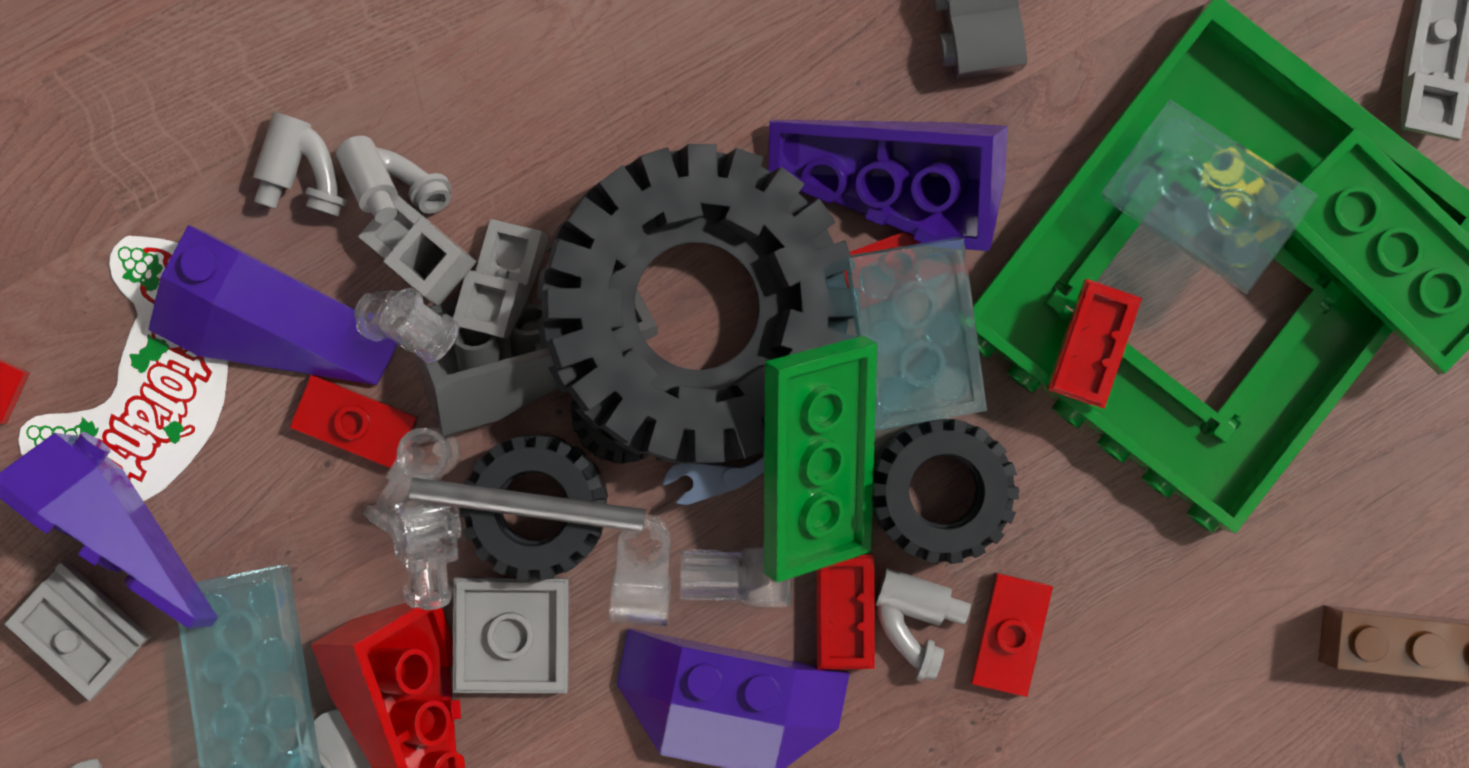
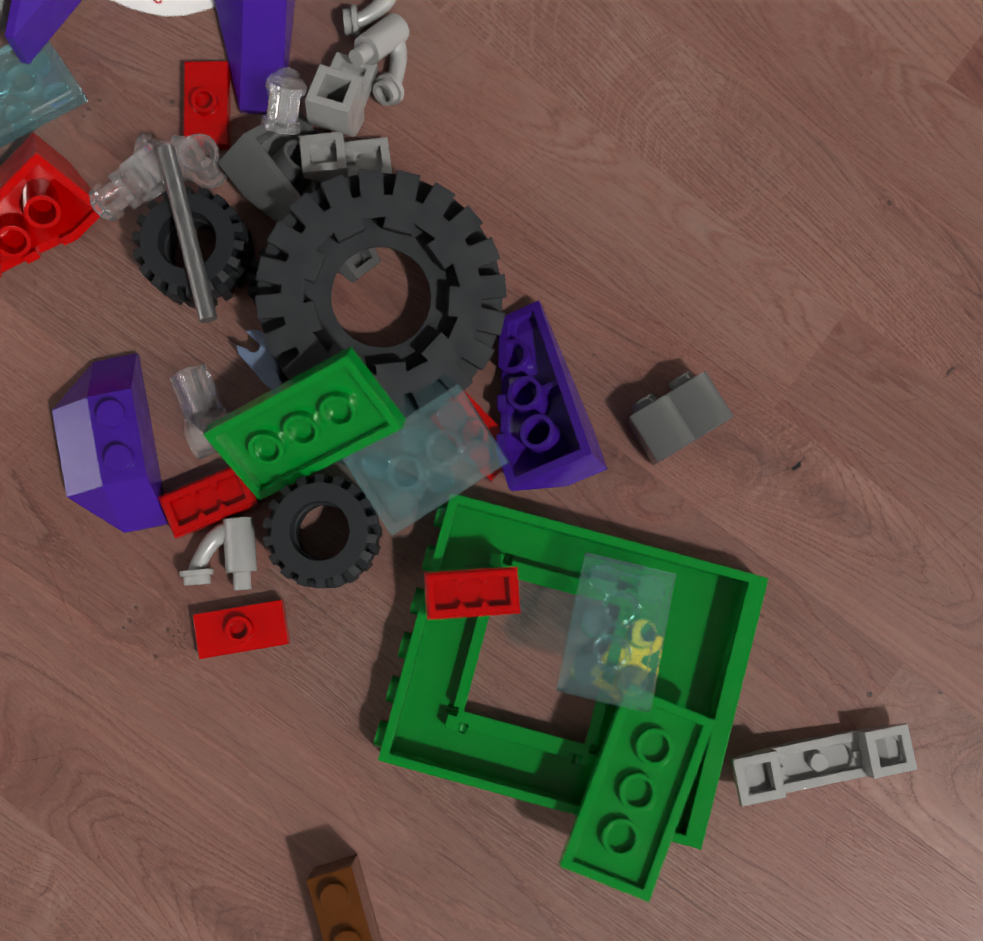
camera: 70 degrees right, 5 degrees down
light grey plate [453,577,569,693] -> none
clear piece [610,514,671,626] -> none

